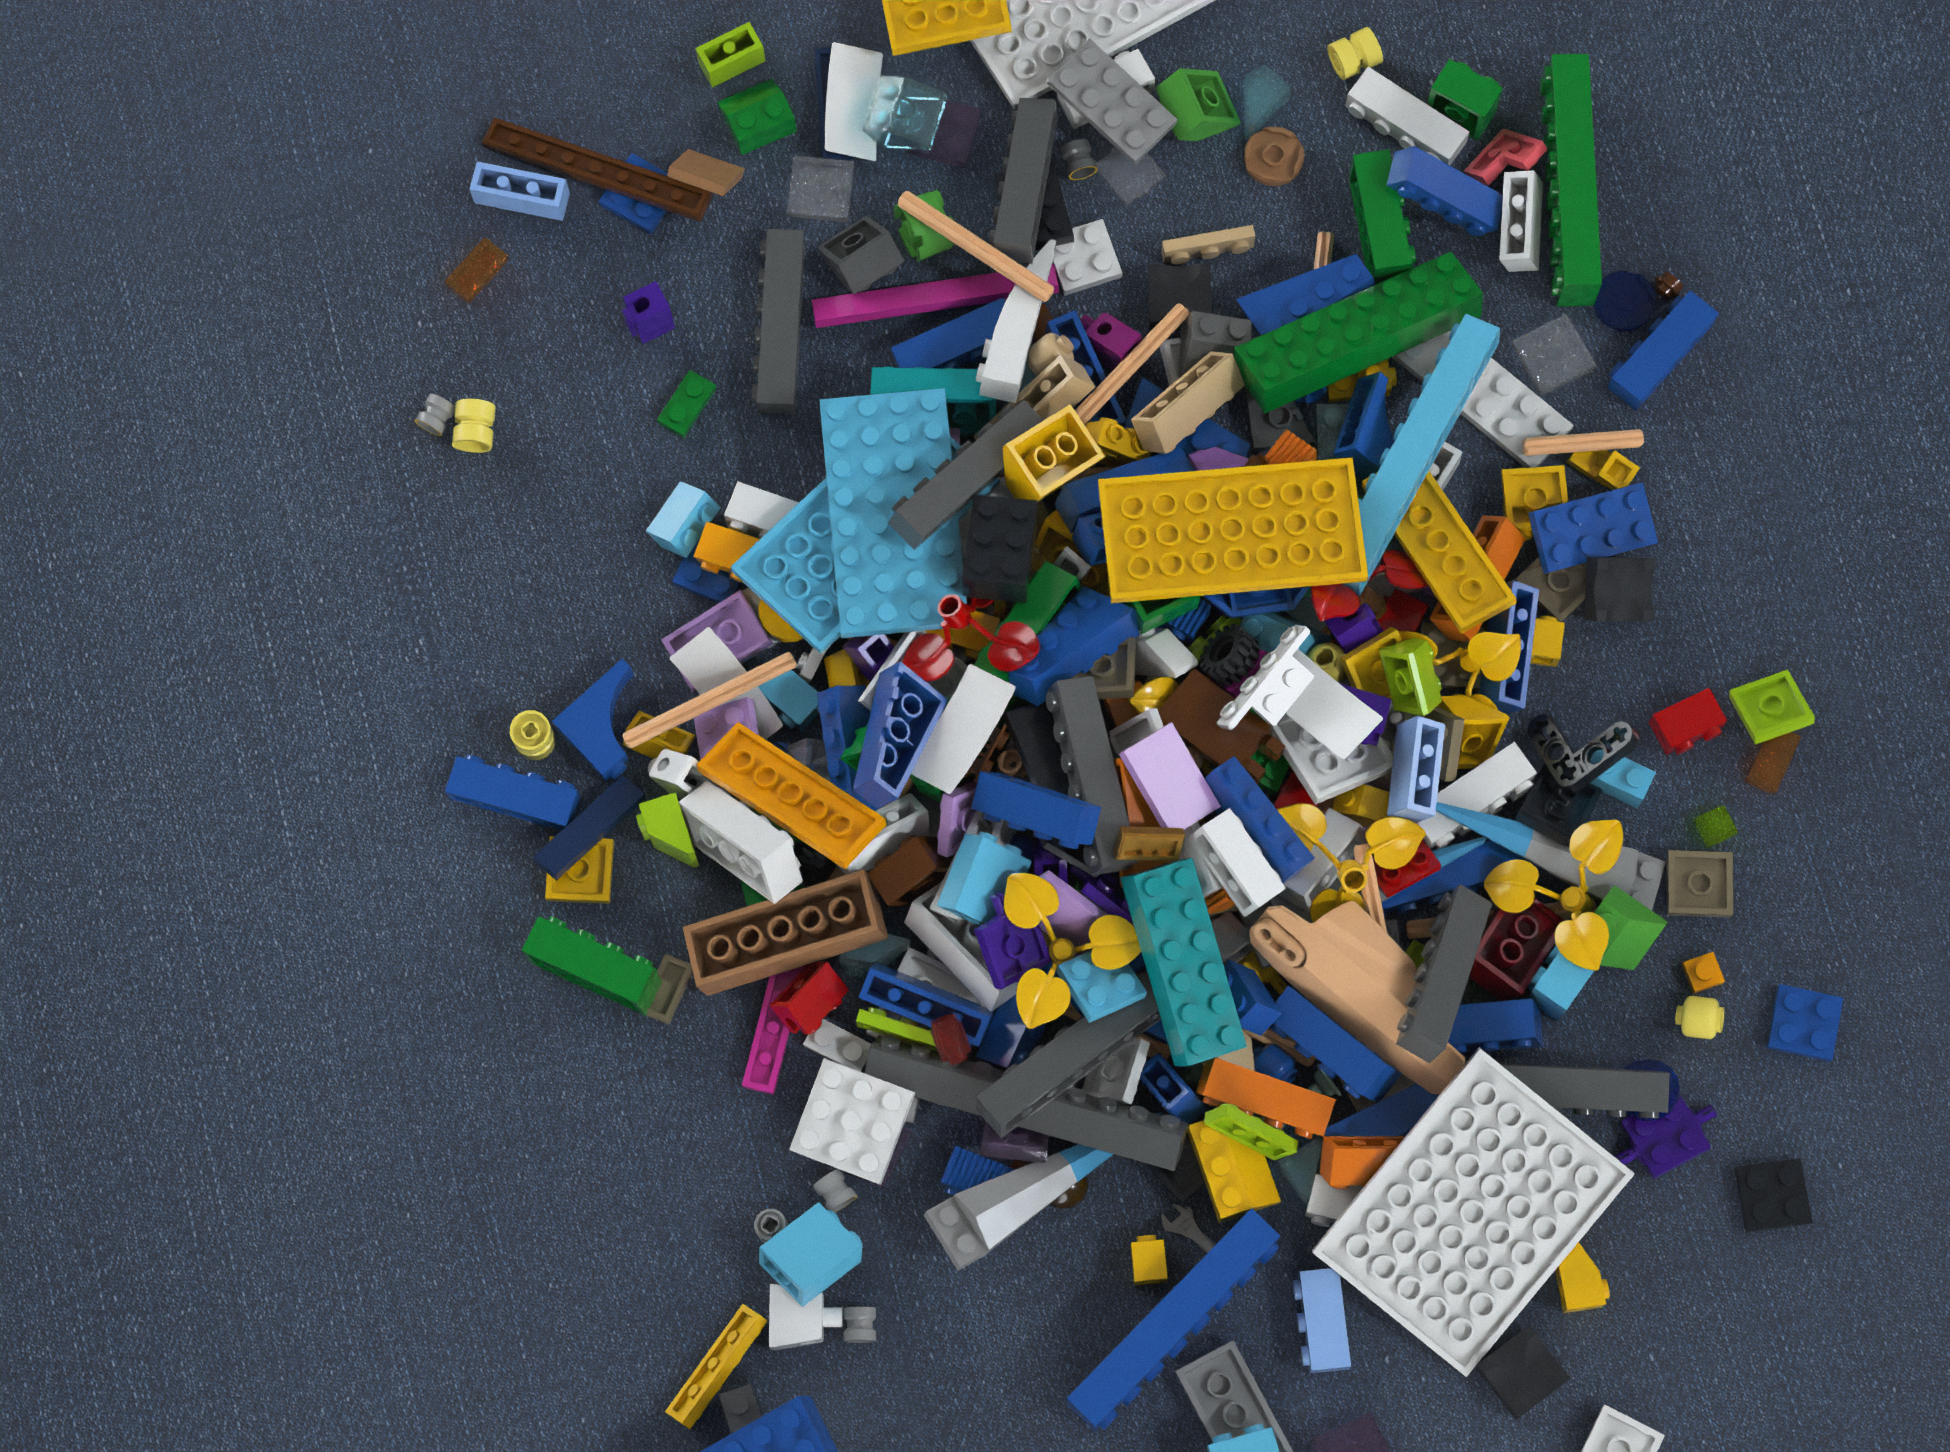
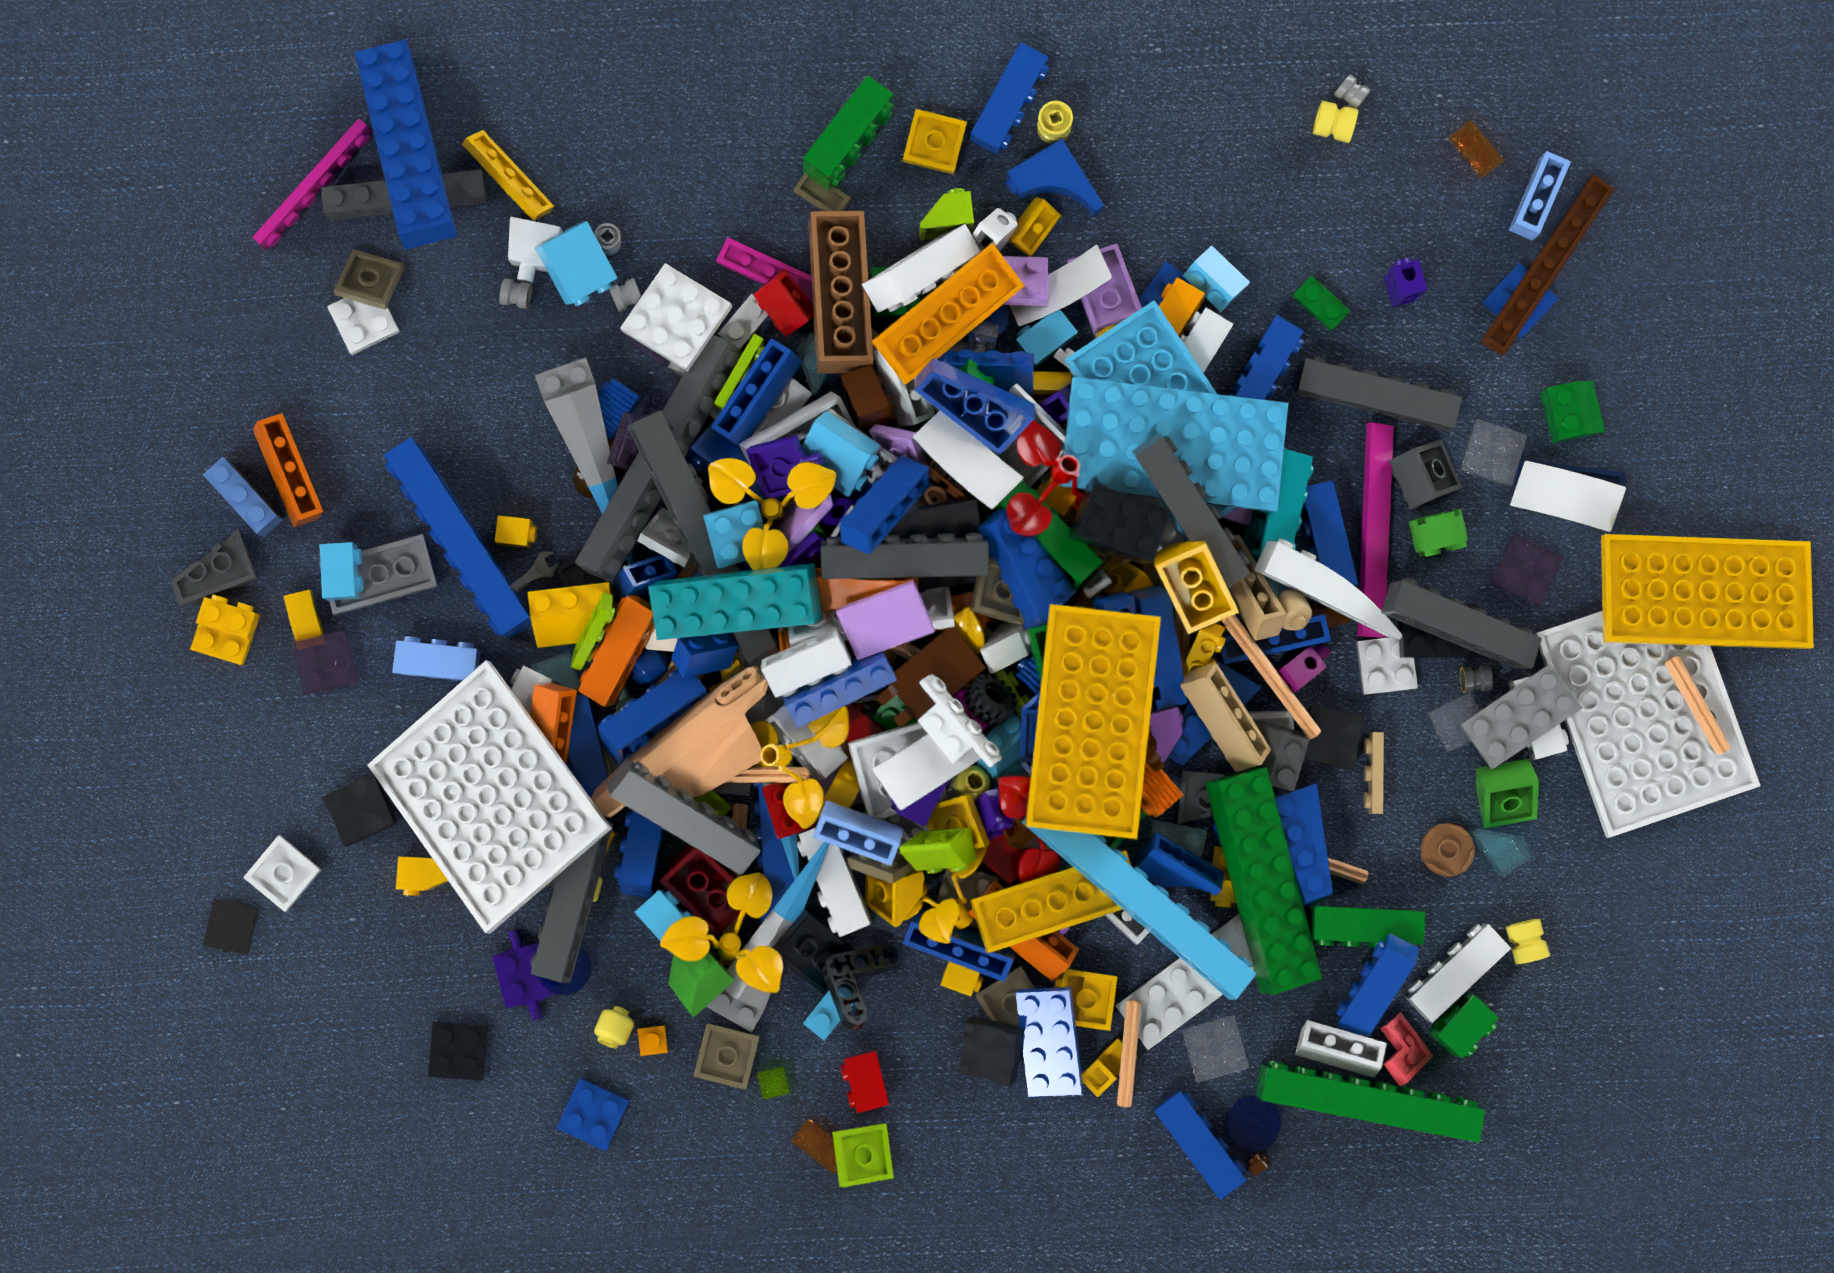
camera: 95 degrees right, 10 degrees up
dark blue tile [533,775,646,881] -> none
light nougat axle [622,652,797,748] -> none
medium nougat tile [667,149,745,196] -> none
lime brick [695,22,766,88] -> none
clear light blue slope [863,76,948,150] -> none
light nougat axle [898,191,1054,302] -> none
clear red brick [930,1014,972,1065] -> none
pearl gold plate [1113,827,1185,861] -> none
none -> blue wedge [1228,315,1304,400]

